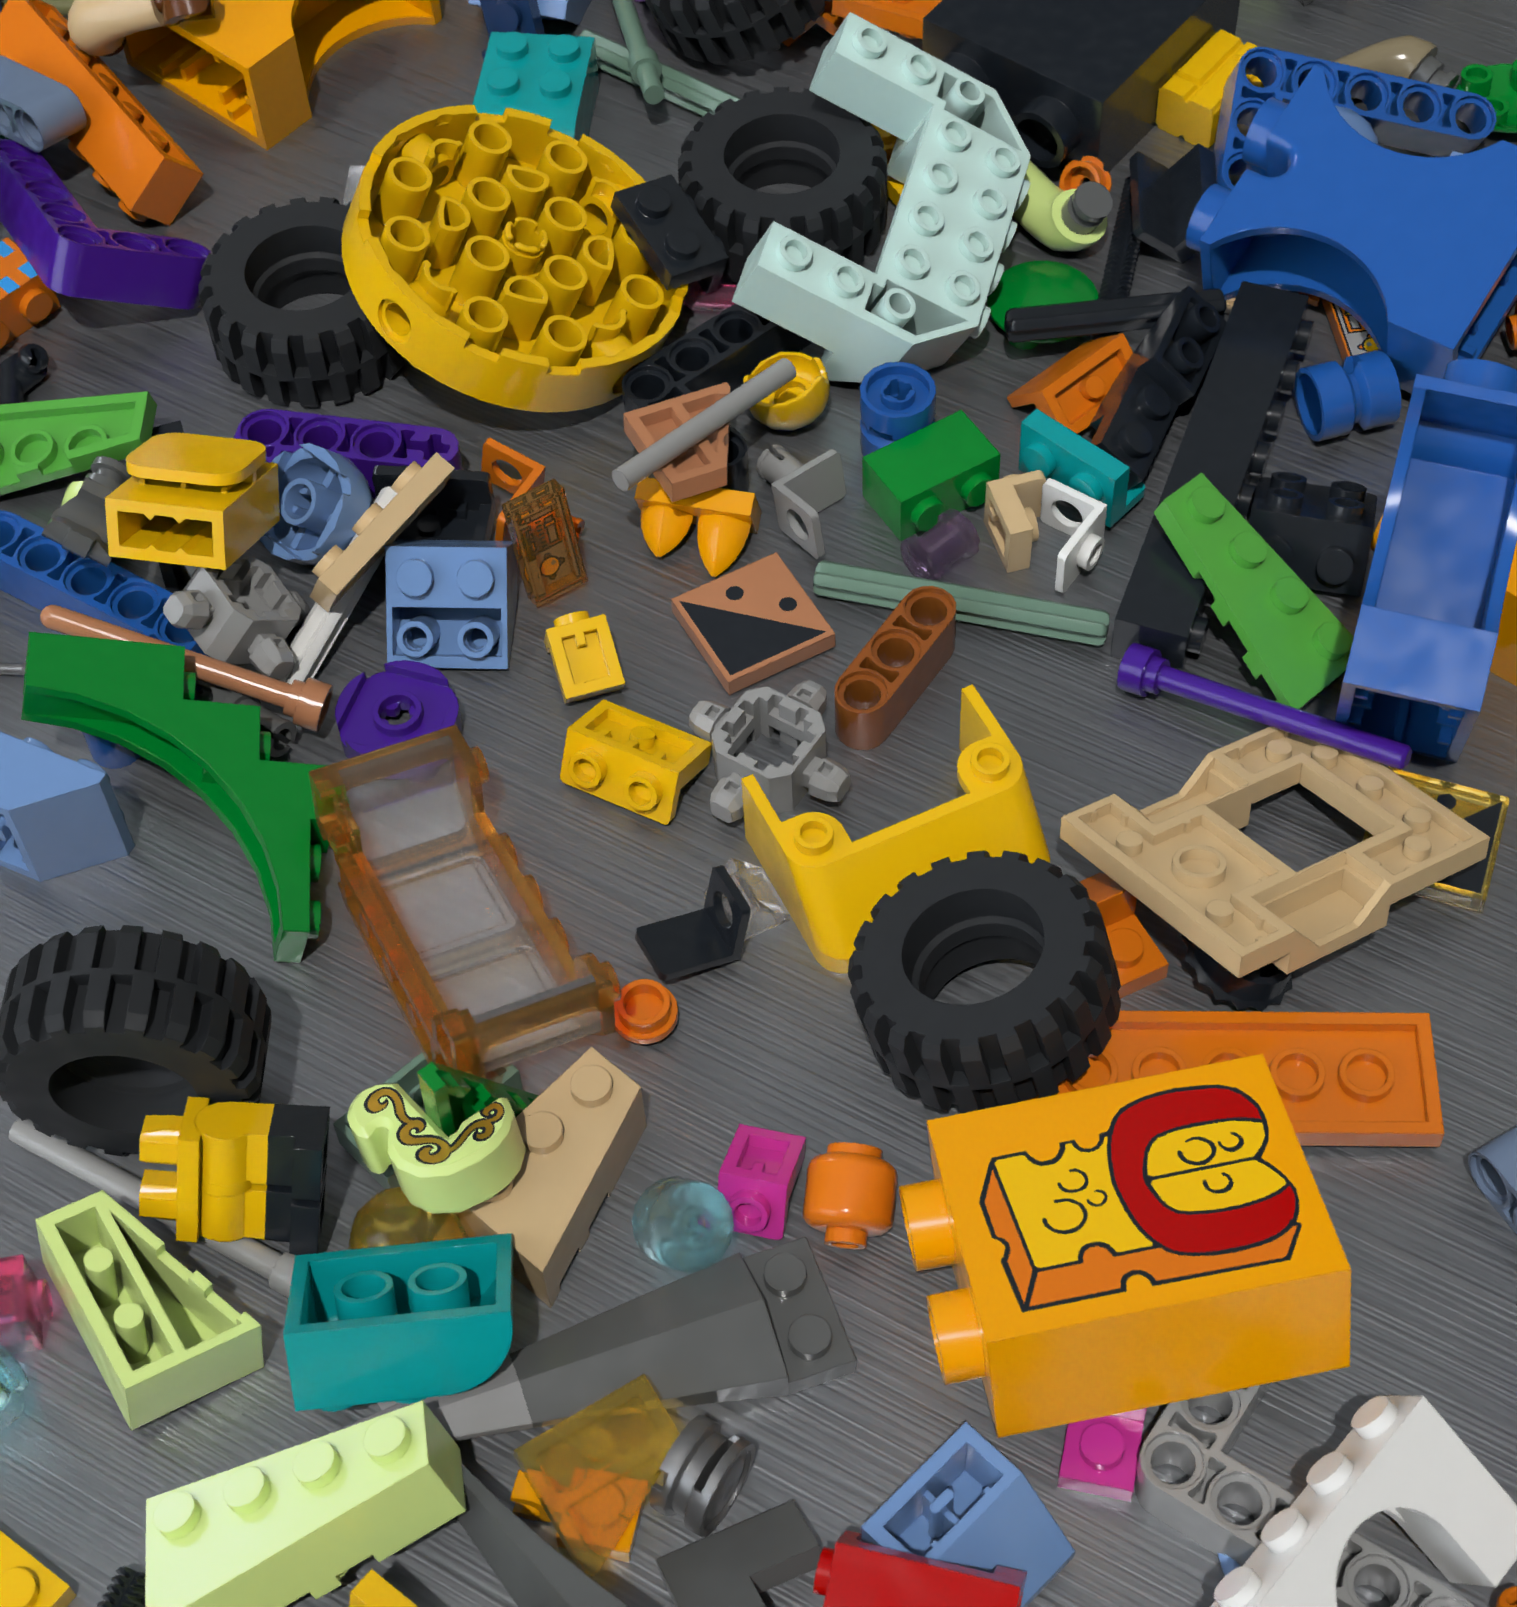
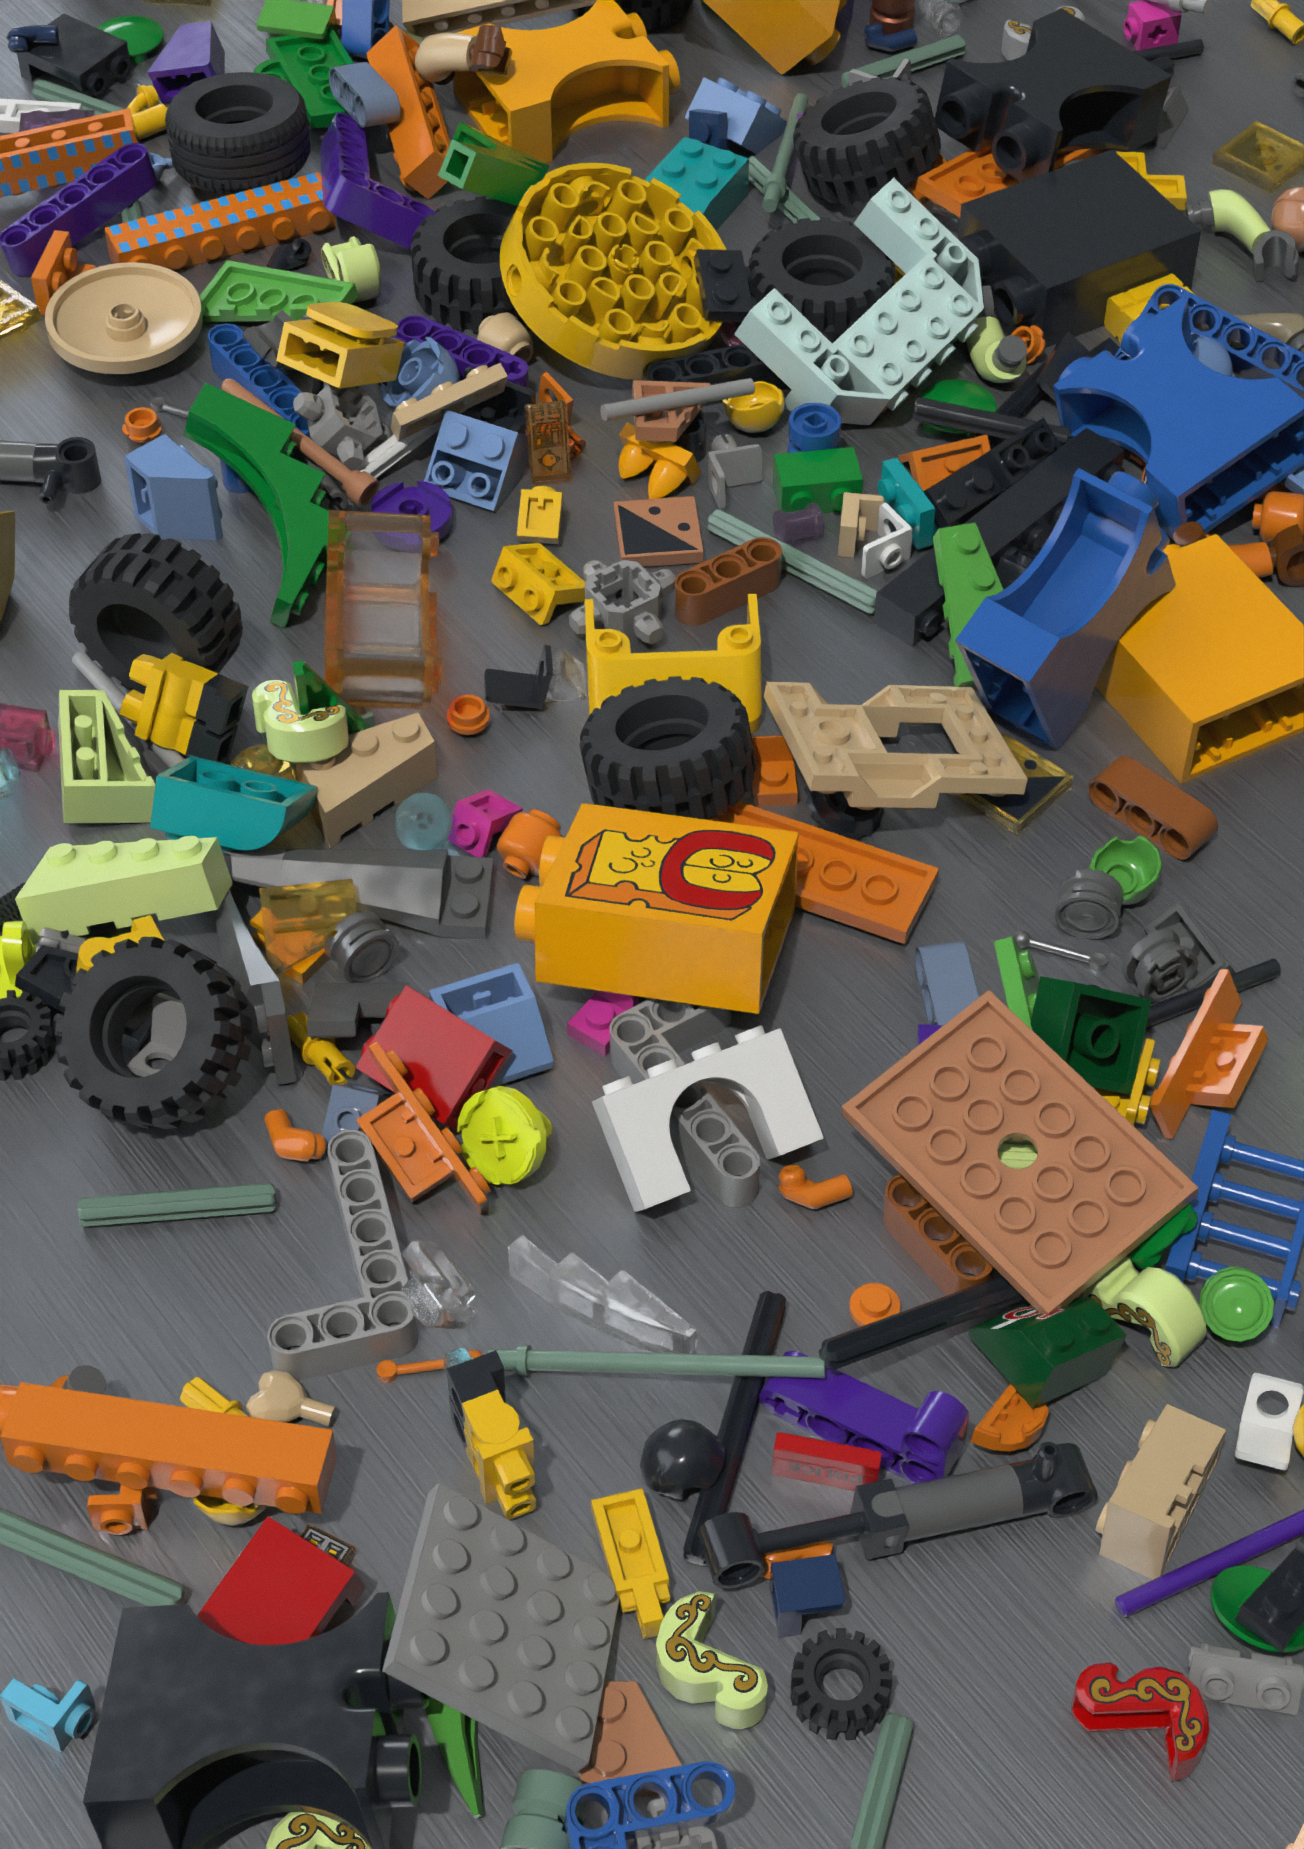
camera: 20 degrees right, 5 degrees down
dark purple piece [1117,643,1412,770] -> none
none -> yellowish green animal [321,236,382,304]
none -> green arch [438,122,550,206]
none -> tan head [477,312,534,363]

